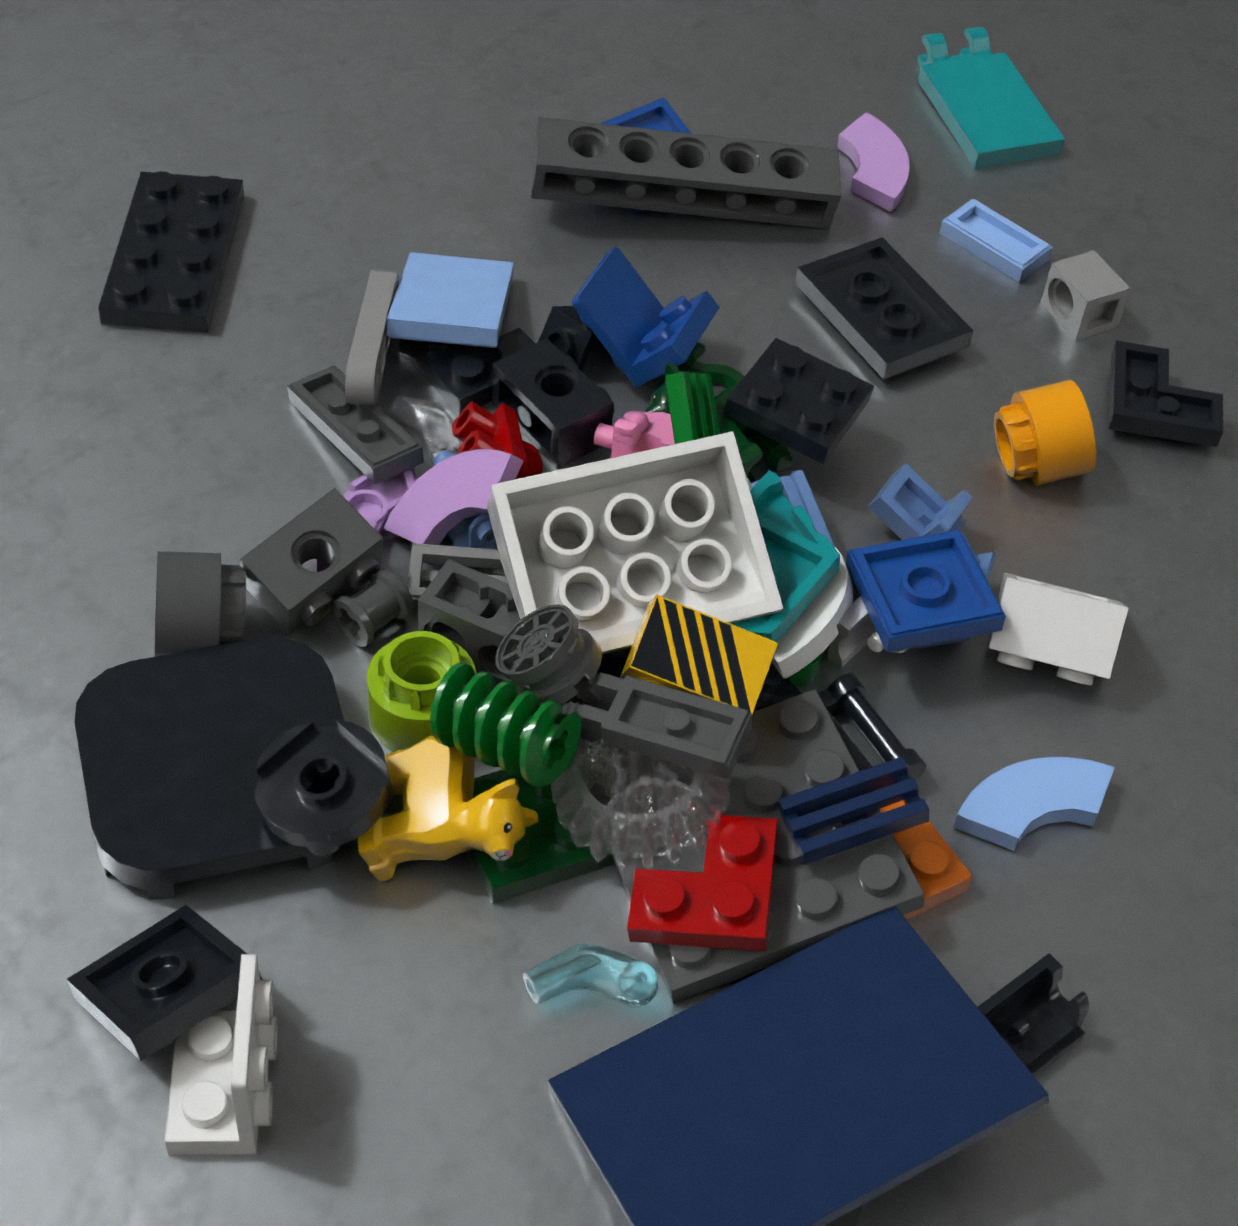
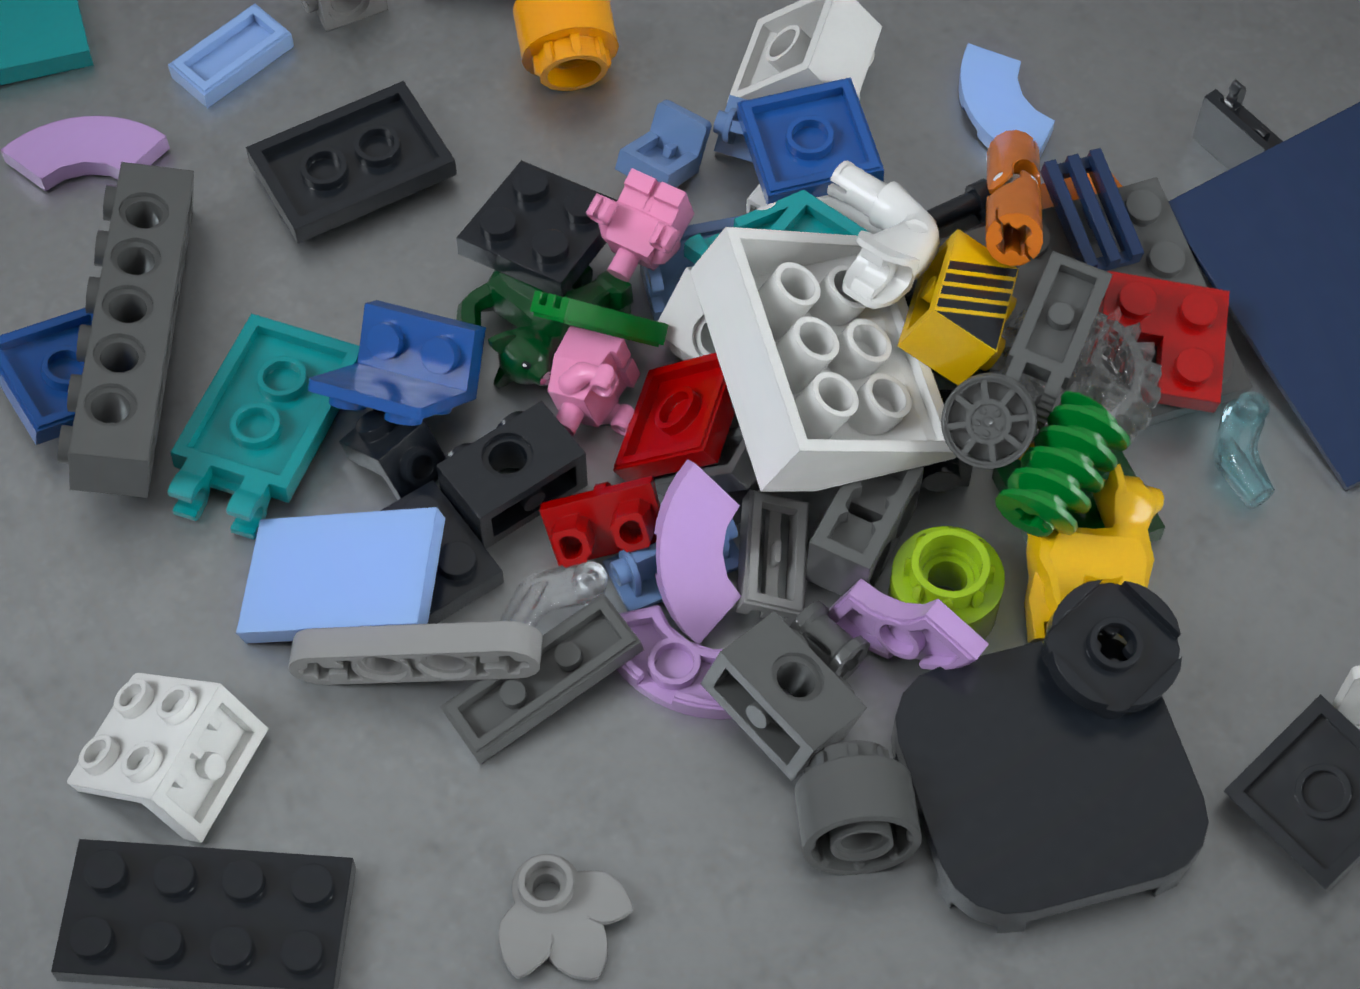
camera: 85 degrees left, 10 degrees up
none -> white bracket [67,673,269,843]
none -> teal tile [167,313,359,540]
none -> light grey plate [498,854,633,981]
none -> bright pink piece [586,168,694,282]
none -> white piece [827,160,940,309]
none -> lavender tile [828,579,989,670]
none -> orange piece [986,130,1043,266]

